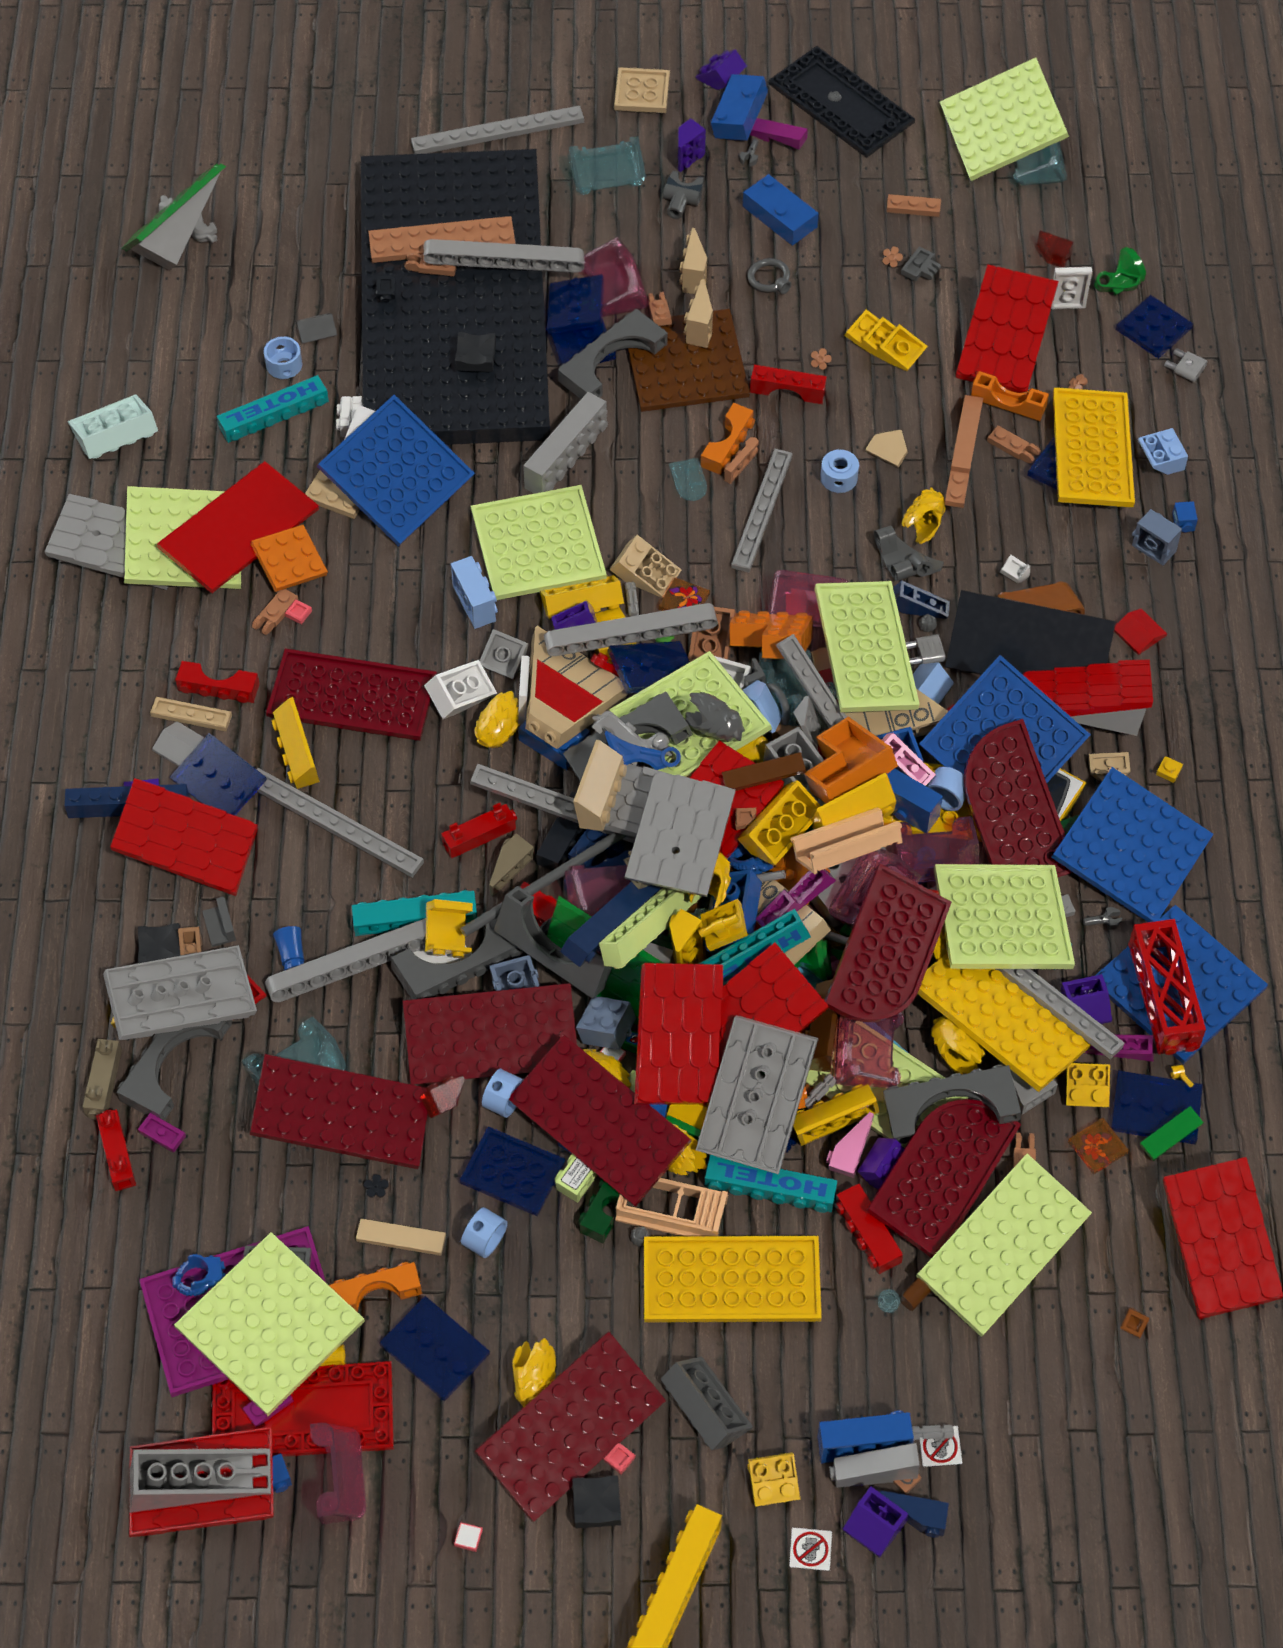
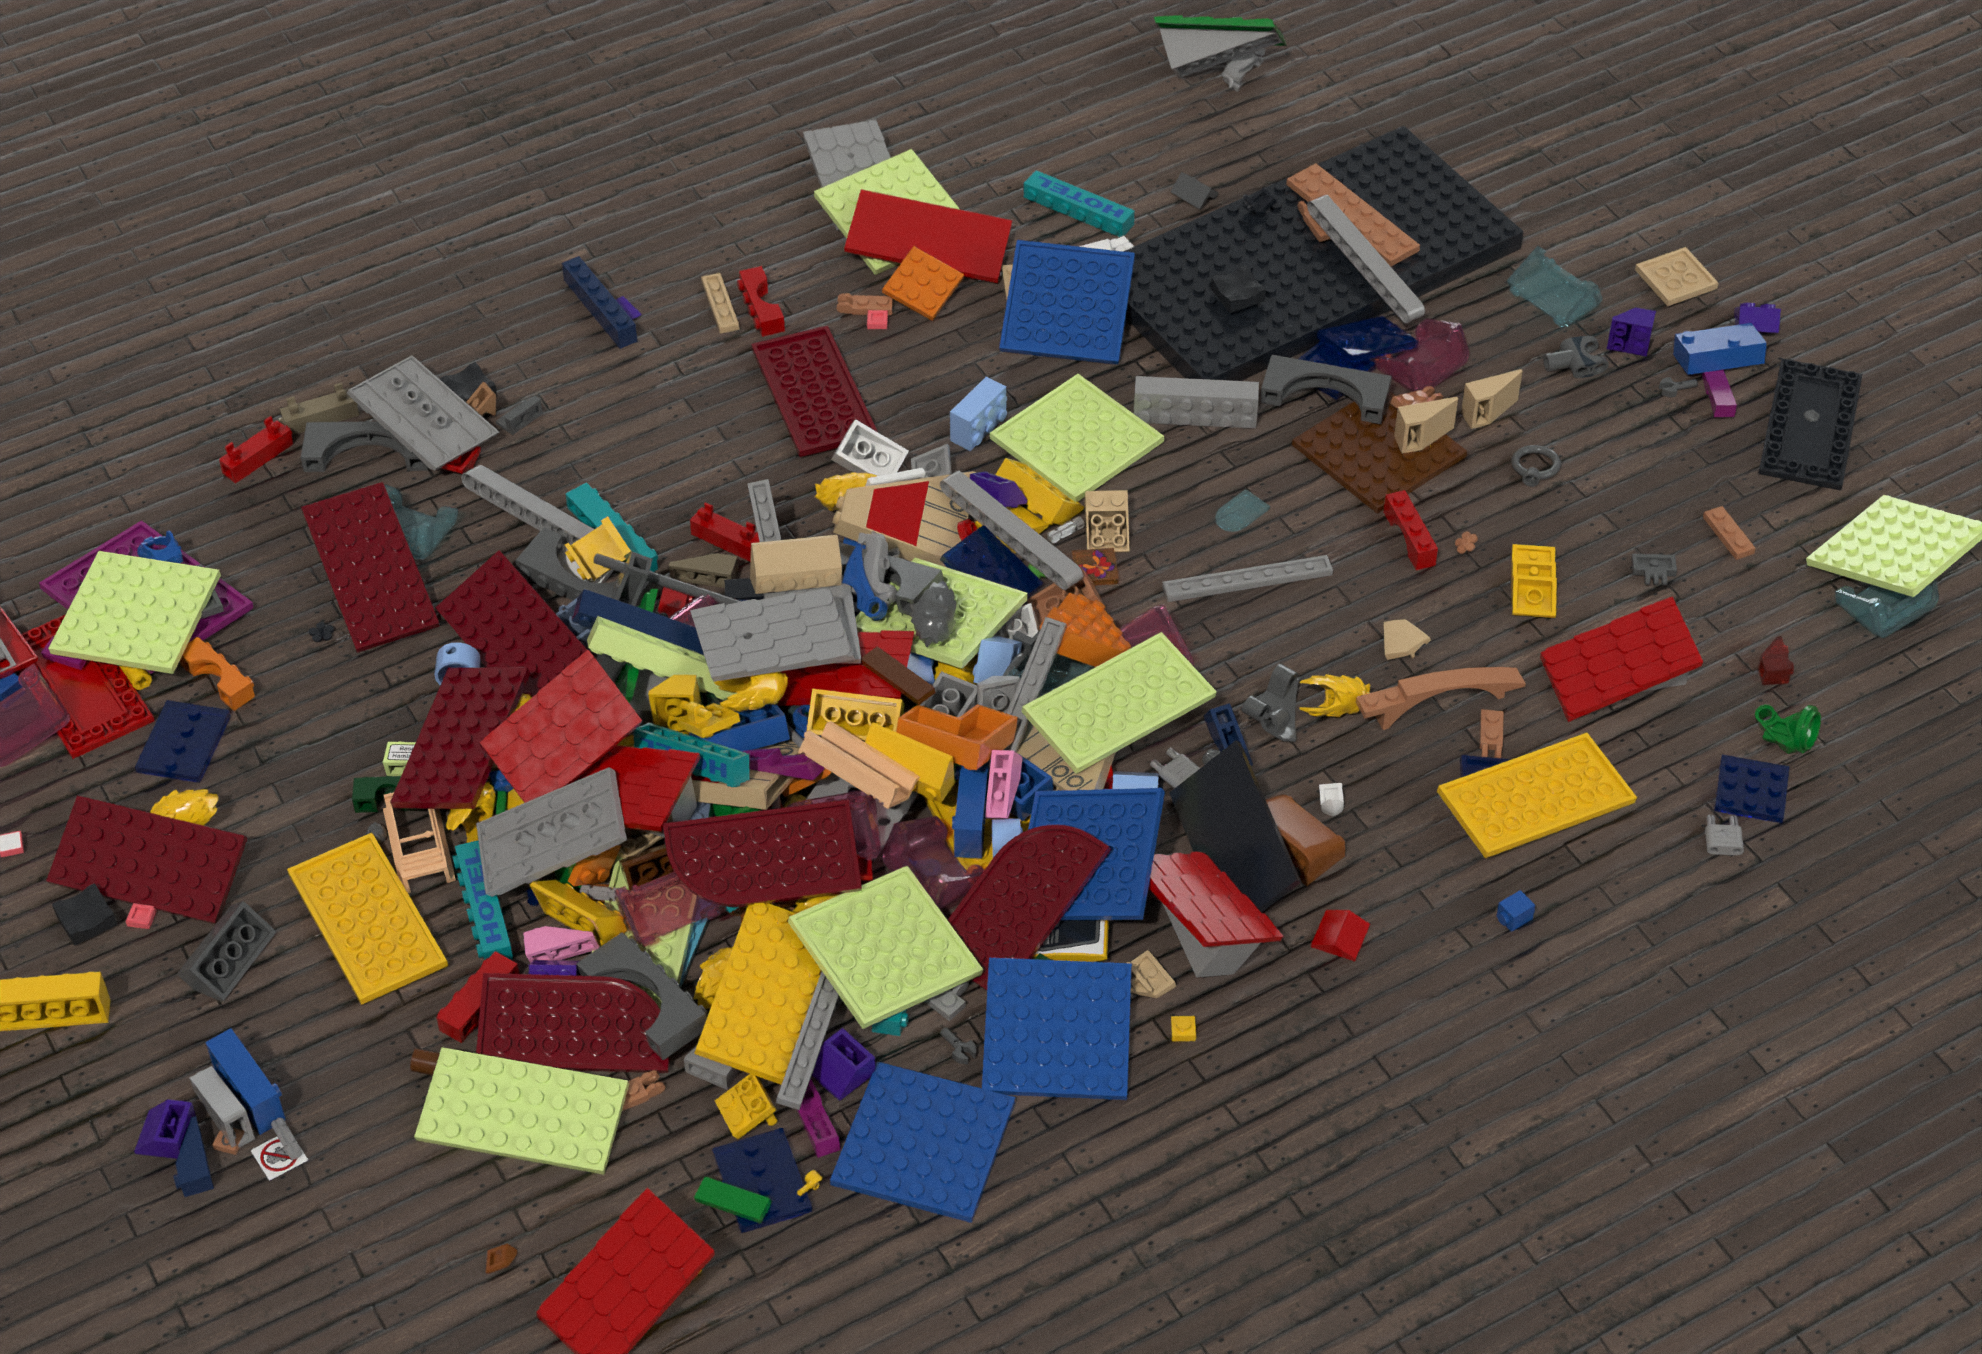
camera: 60 degrees right, 10 degrees down
light aqua slope [68,394,158,459] -> none
red piece [110,778,258,896] -> none
magenta plate [138,1113,186,1153] -> none
light grey slope [152,721,208,770] -> none
clear blue plate [170,733,267,815] -> none
light grey plate [246,768,424,878] -> none
light blue piece [264,337,302,379] -> none
yellow slope [271,697,320,789] -> none
blue plant [273,926,305,970] -> none
tan tile [356,1219,446,1256] -> none
light grey plate [411,105,584,154] -> none
clear red slope [420,1075,464,1118] -> none
clear blue plate [460,1126,566,1216] -> none
light blue piece [461,1207,507,1258] -> none
orange arch [701,403,755,475] -> none
nougat hinge [724,437,759,484] -> none
nougat tile [736,808,757,830] -> none
blue brick [743,174,819,246] -> none
yellow plate [747,1452,800,1507] -> none
sticker [789,1528,832,1571] -> none
light blue piece [820,449,859,493] -> none
clear light blue tile [878,1289,900,1313] -> none
nougat plant [882,247,903,268] -> none
orange arch [971,371,1049,421] -> none
white tile [1051,267,1092,309] -> none
nougat plant [1068,374,1088,389] -> none
clear orange tile [1068,1118,1129,1174] -> none
red piece [1128,919,1206,1055] -> none
sand blue brick [1132,509,1182,565] -> none
light blue slope [1138,428,1188,475] -> none

